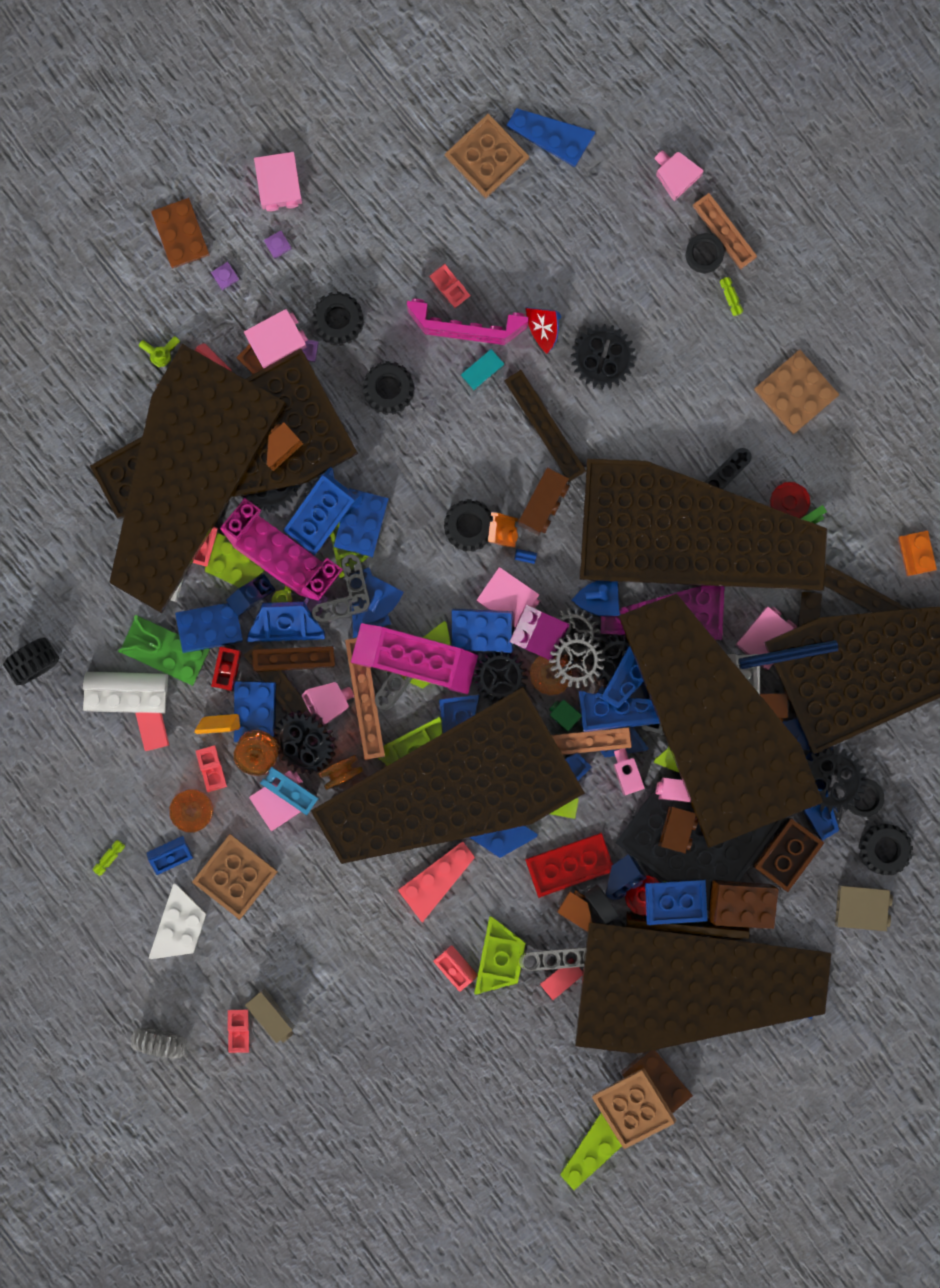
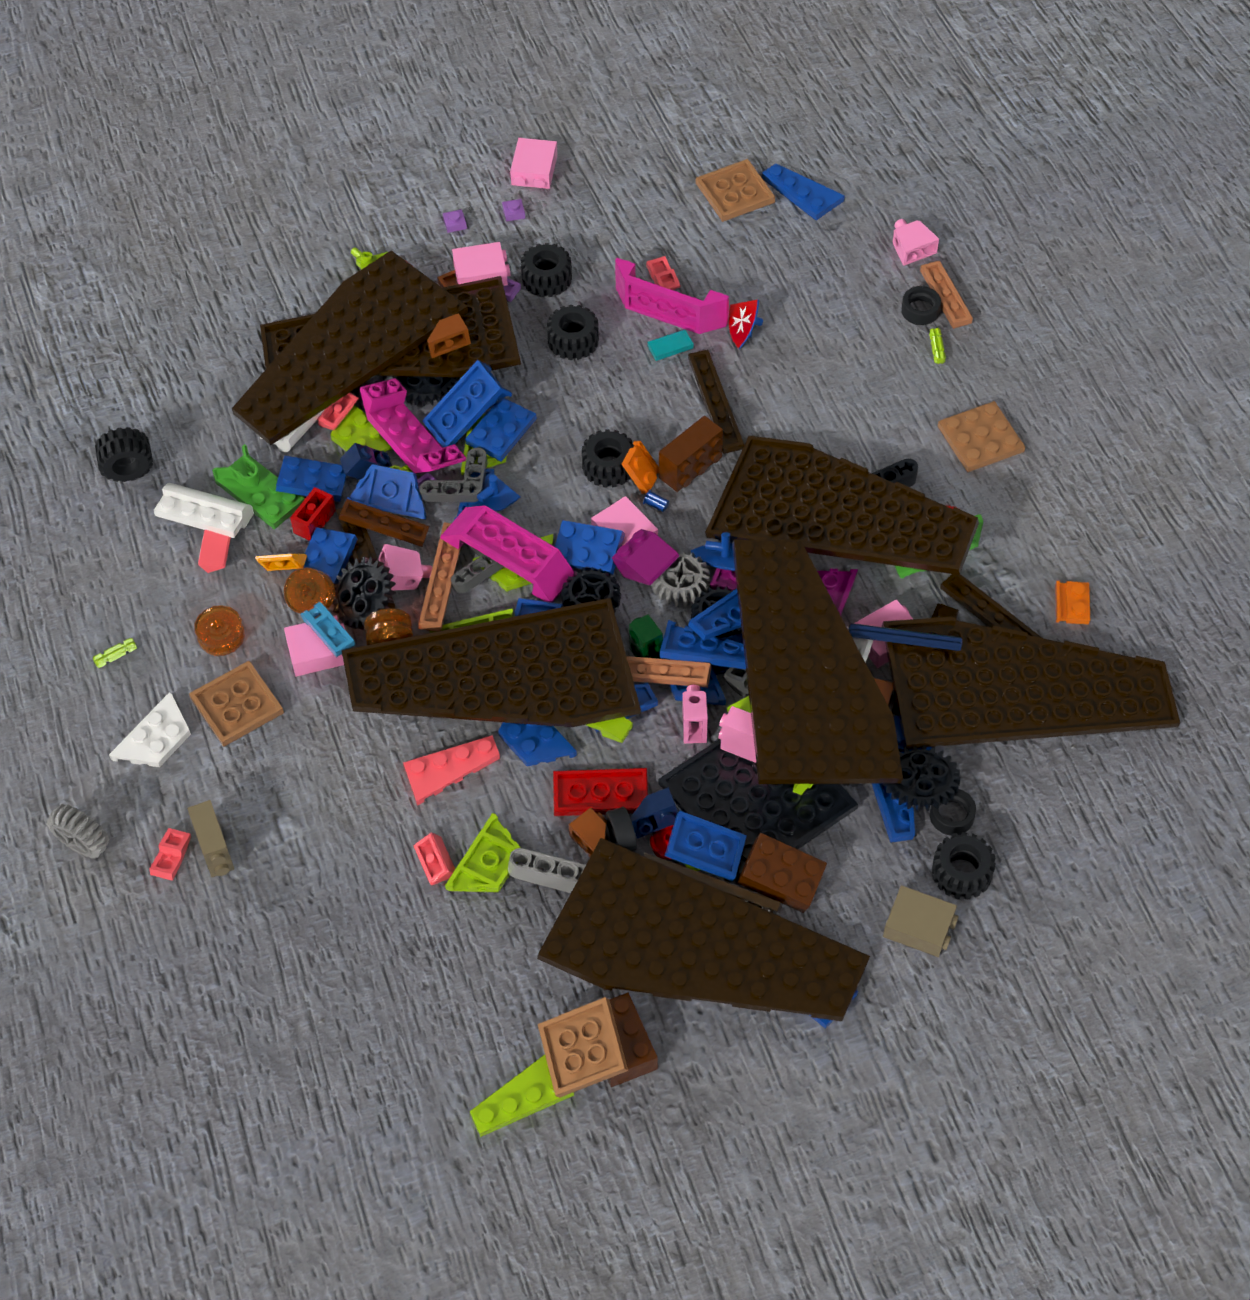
camera: 15 degrees right, 30 degrees down
blue slope [147,836,193,875] -> none
dark orange plate [151,198,210,269] -> none
coral slope [196,745,227,792] -> none
clear orange wheel [530,655,572,695] -> none
coral slope [540,958,583,1000] -> none
light grey gear [549,633,605,688] -> none
black gear [570,324,636,390] -> none
reddish brown brick [658,806,698,853] -> none
reddish brown brick [753,818,824,892] -> none

